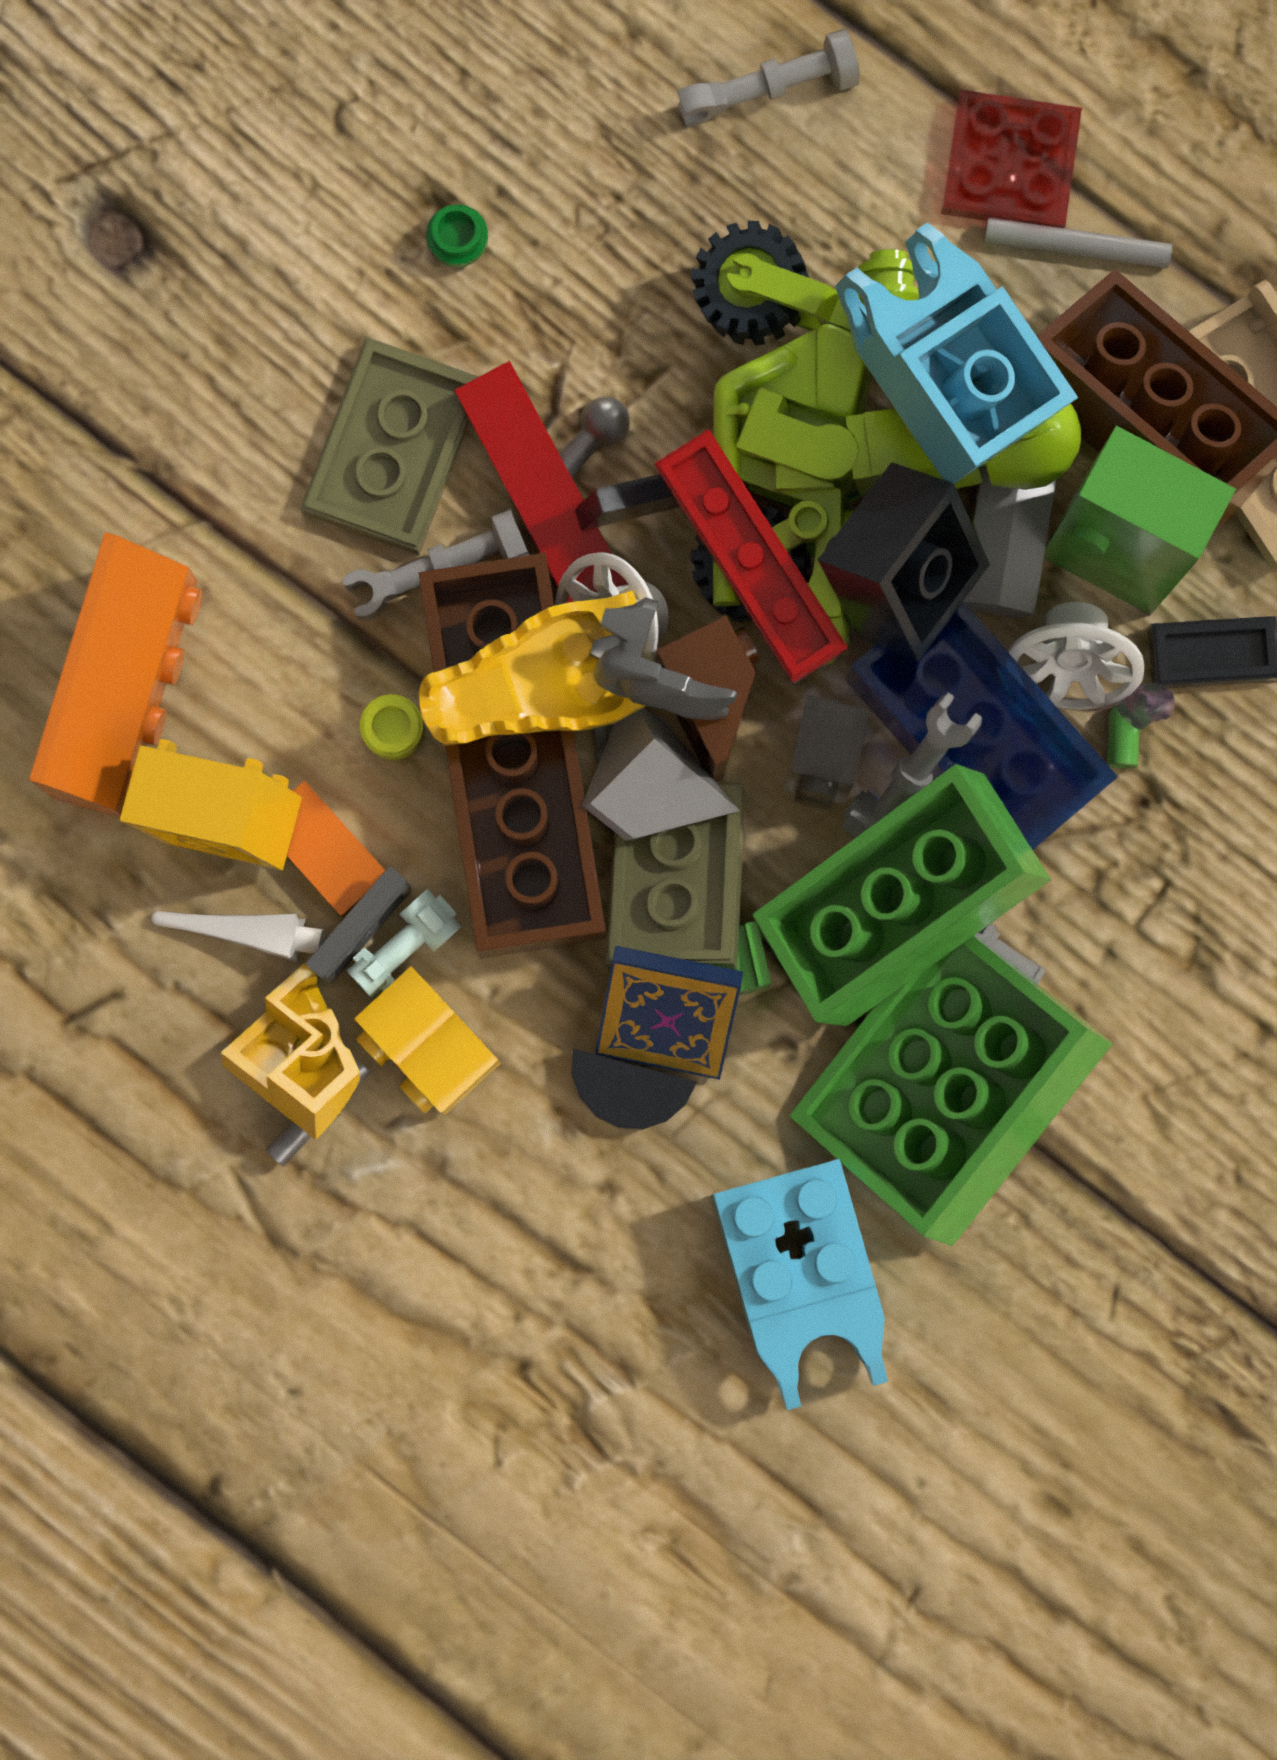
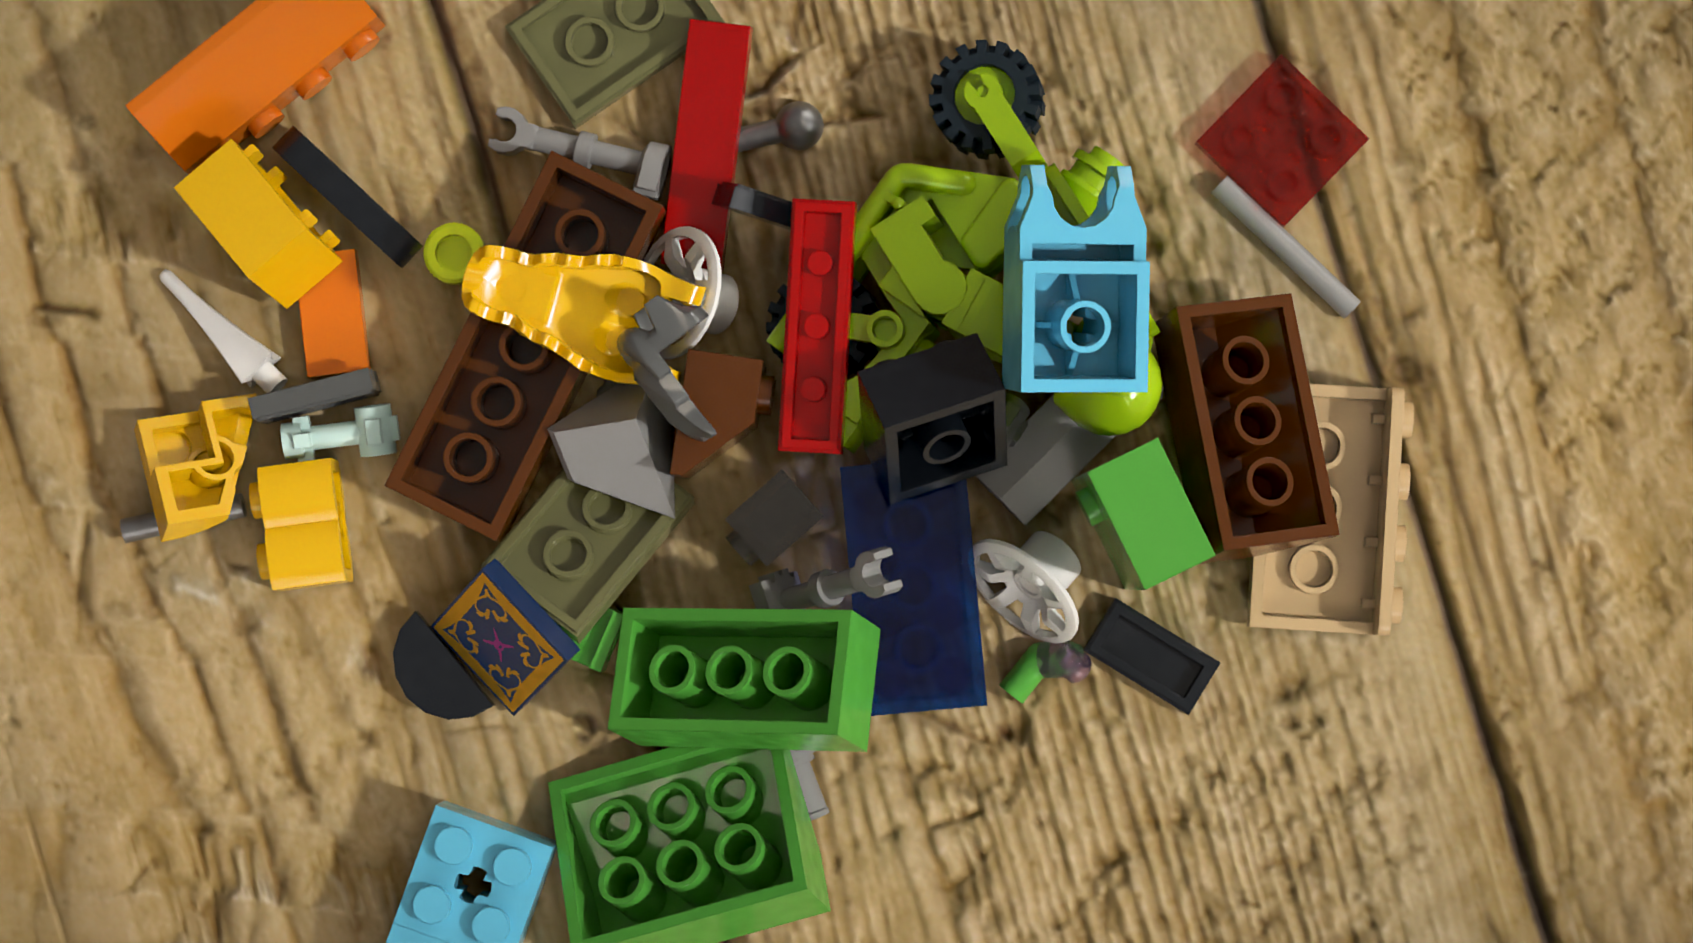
camera: 45 degrees right, 5 degrees up
none -> black beam [272,125,423,268]

